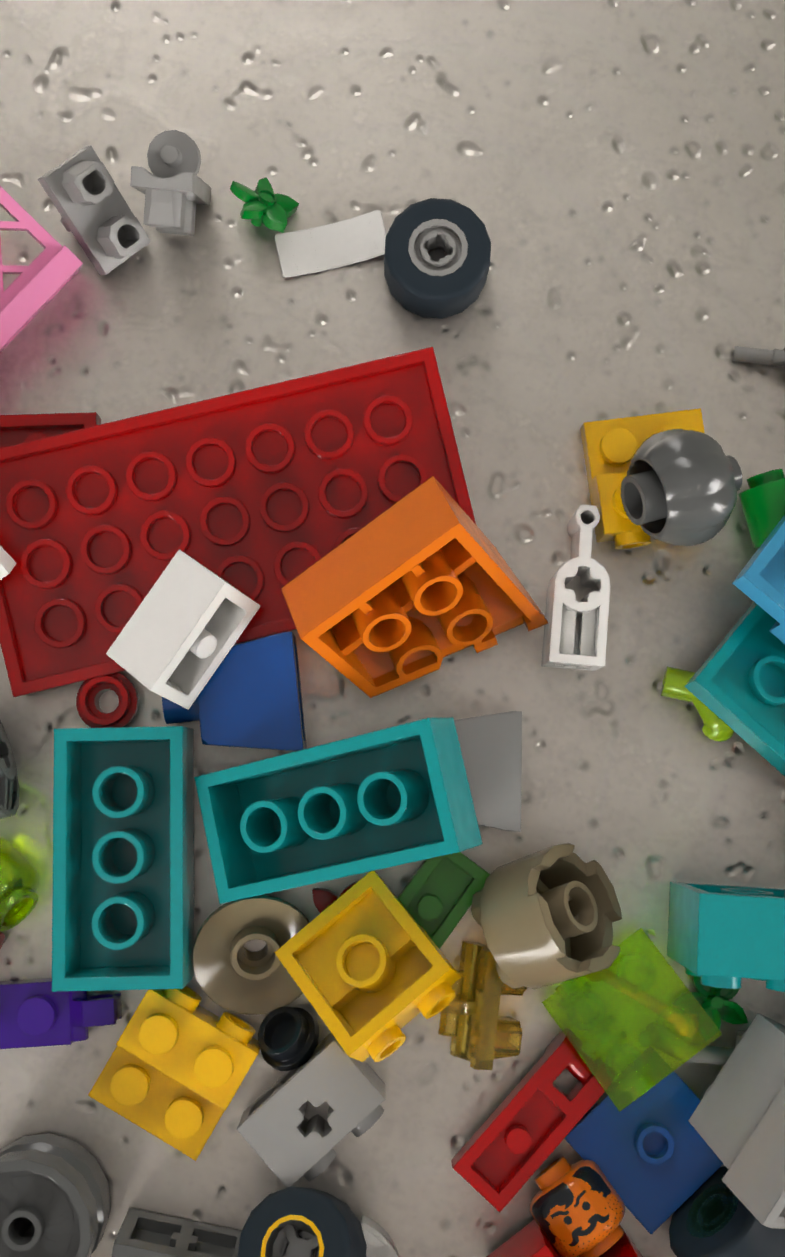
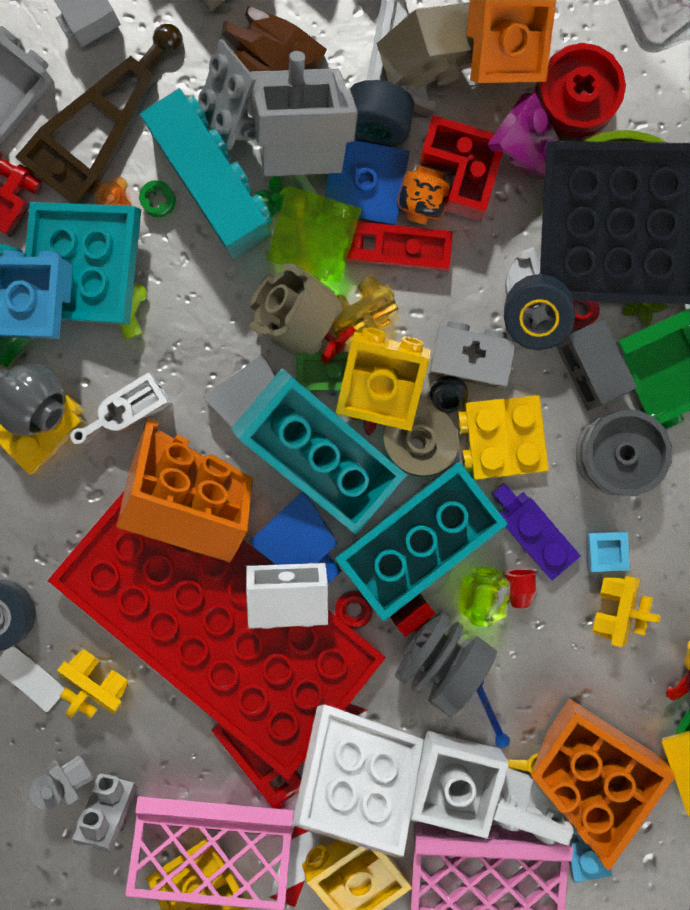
camera: 125 degrees left, 5 degrees up
green plant [230,177,299,233] -> none
none -> yellow hips [57,649,128,719]
none -> red plant [321,325,356,365]
none -> red plate [390,593,436,637]

